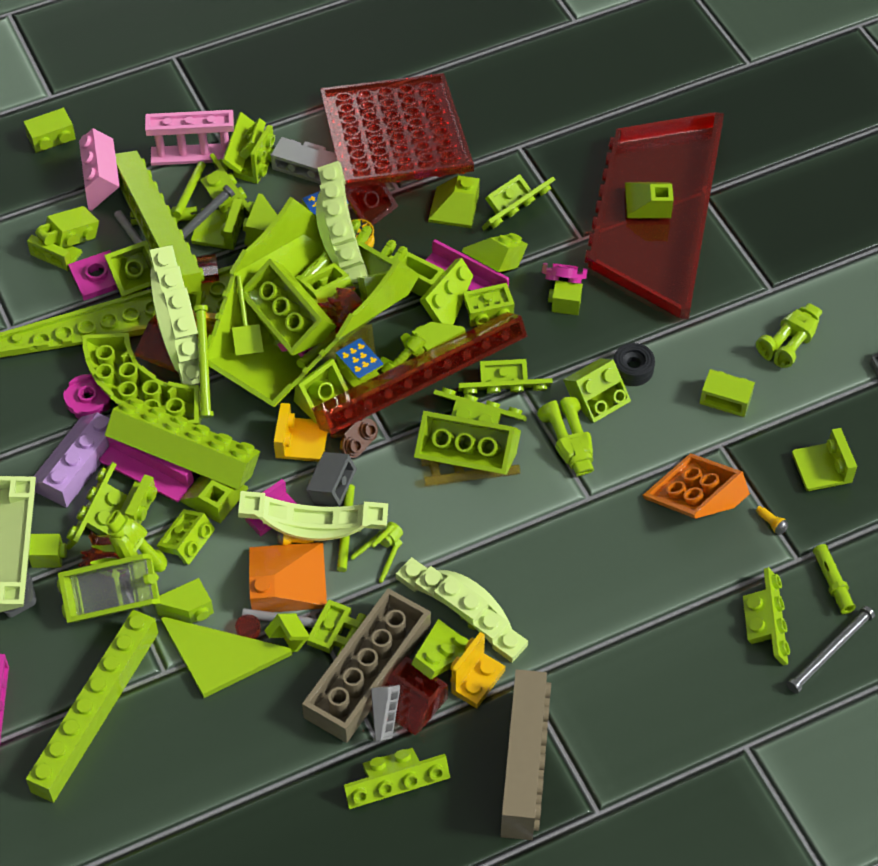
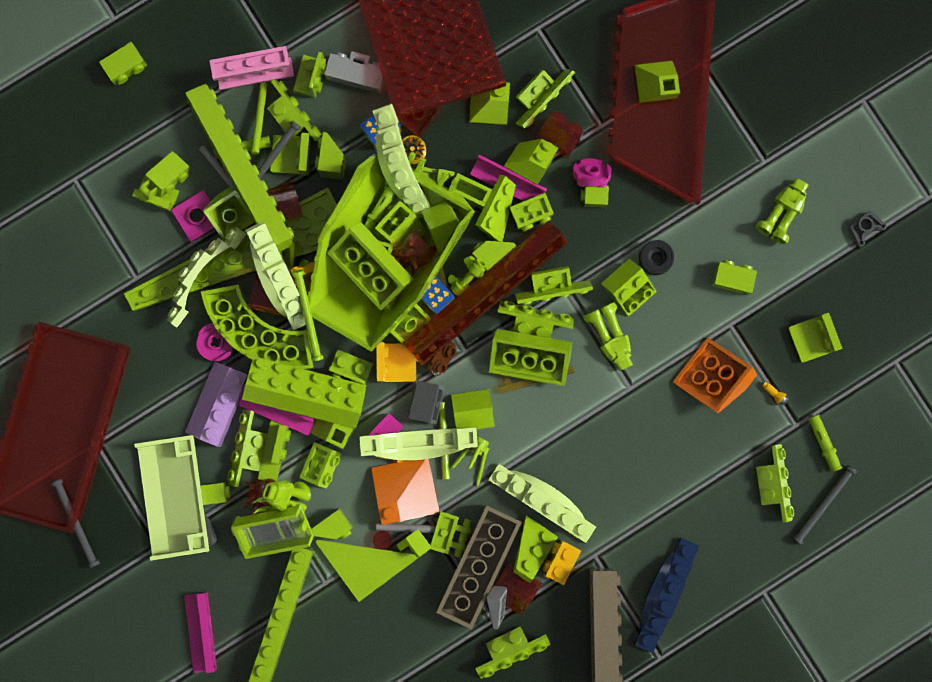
camera: 10 degrees left, 30 degrees up
bright pink slope [79,128,120,211] -> none
lime bracket [222,112,266,174] -> none
lime piece [232,275,264,356] -> none
none -> yellowish green piece [167,227,246,327]
none -> lime bracket [329,350,374,385]
none -> lime slope [451,389,495,430]
none -> clear red slope [537,111,584,158]
none -> dark blue piece [635,538,699,653]

